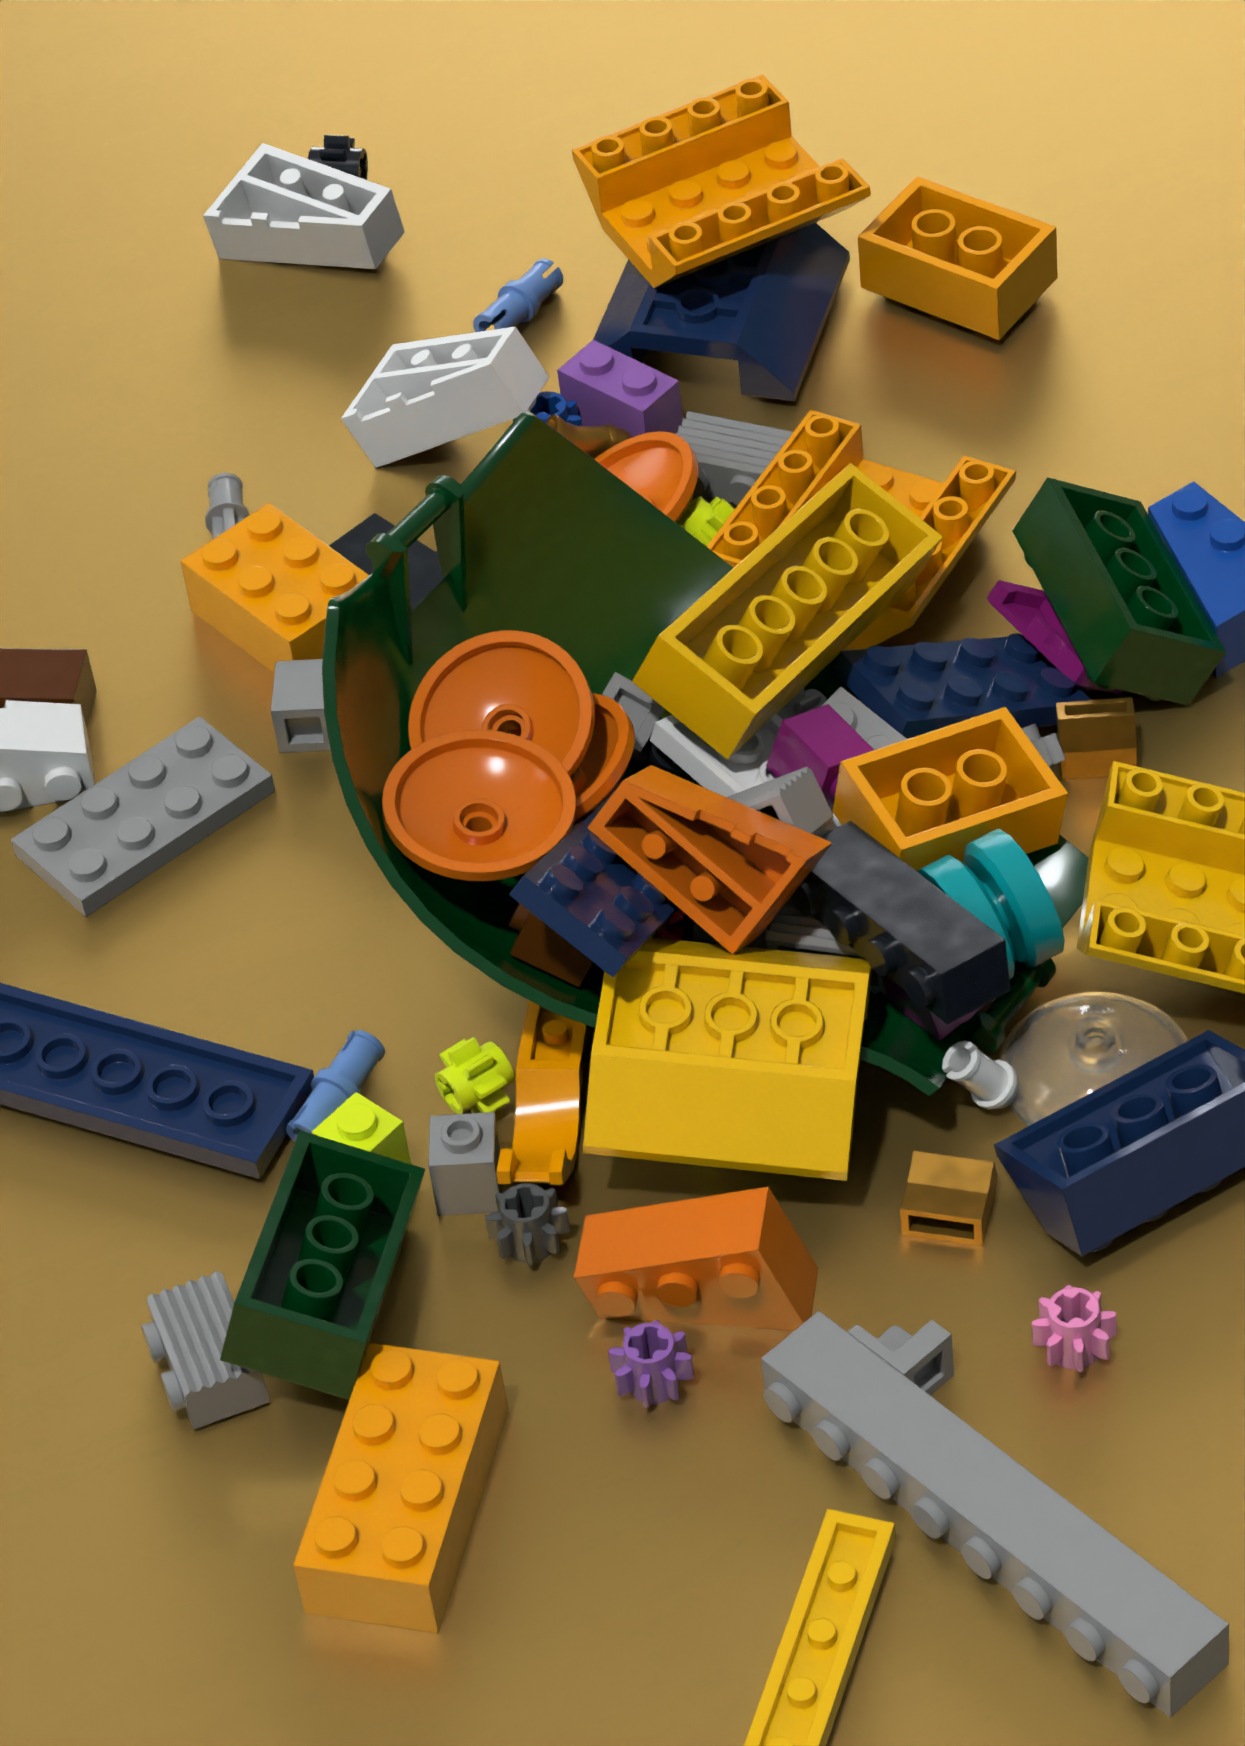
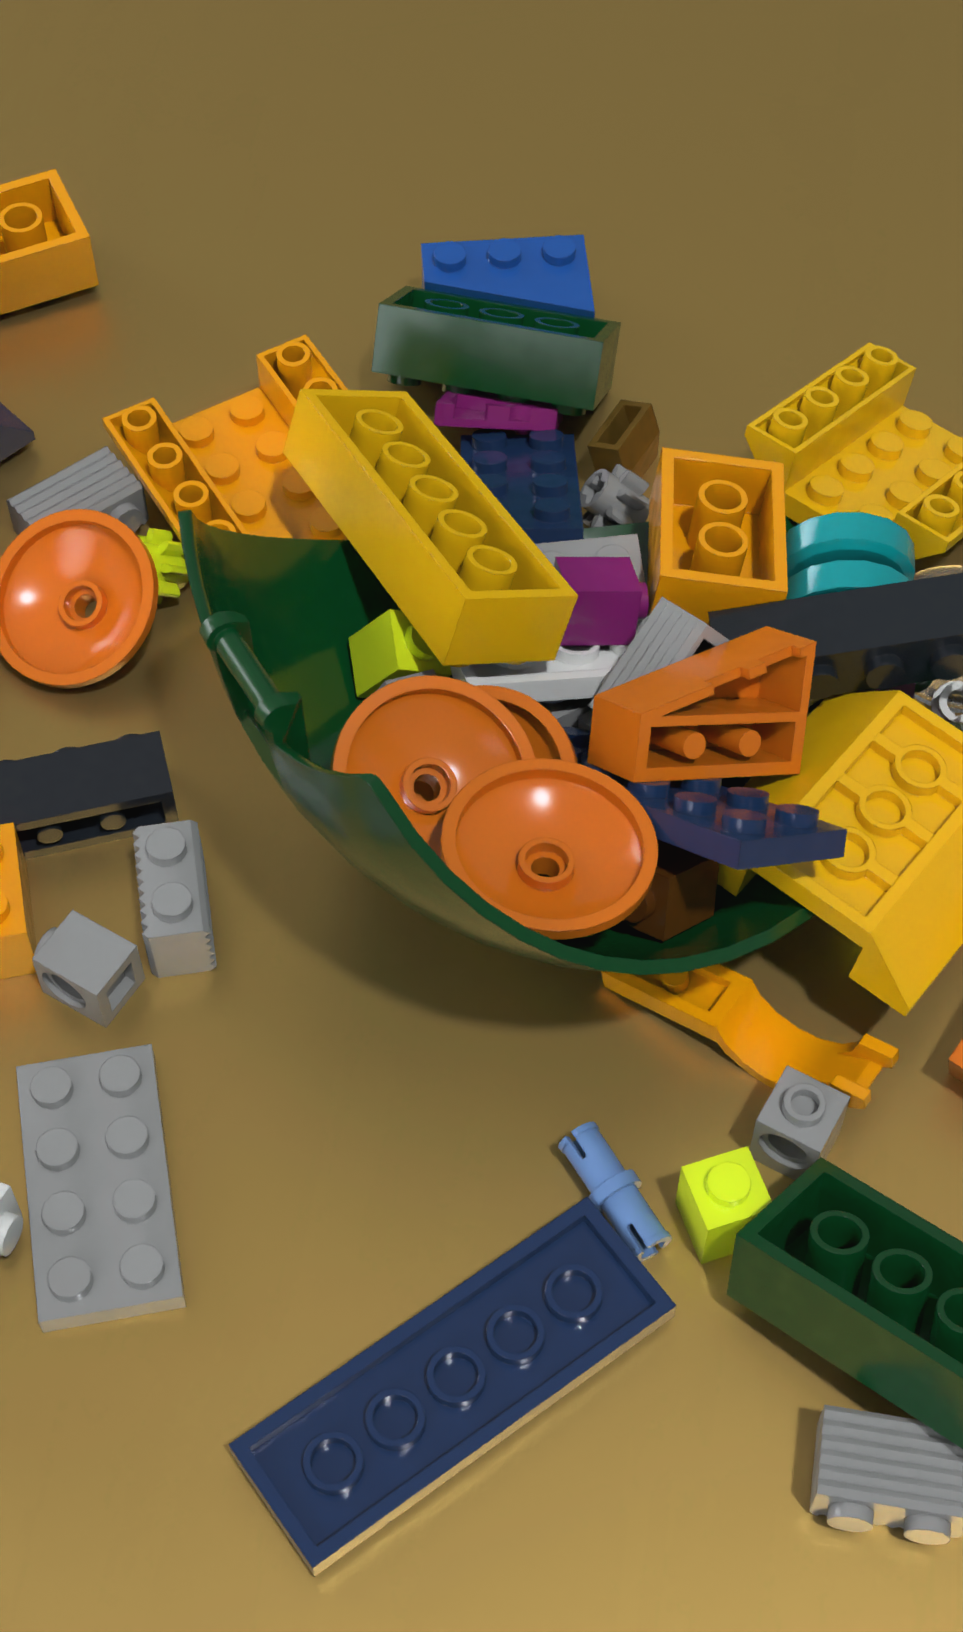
camera: 65 degrees left, 10 degrees up
neon yellow gear [435,1037,515,1114] -> none
dark grey gear [485,1182,570,1265] -> none

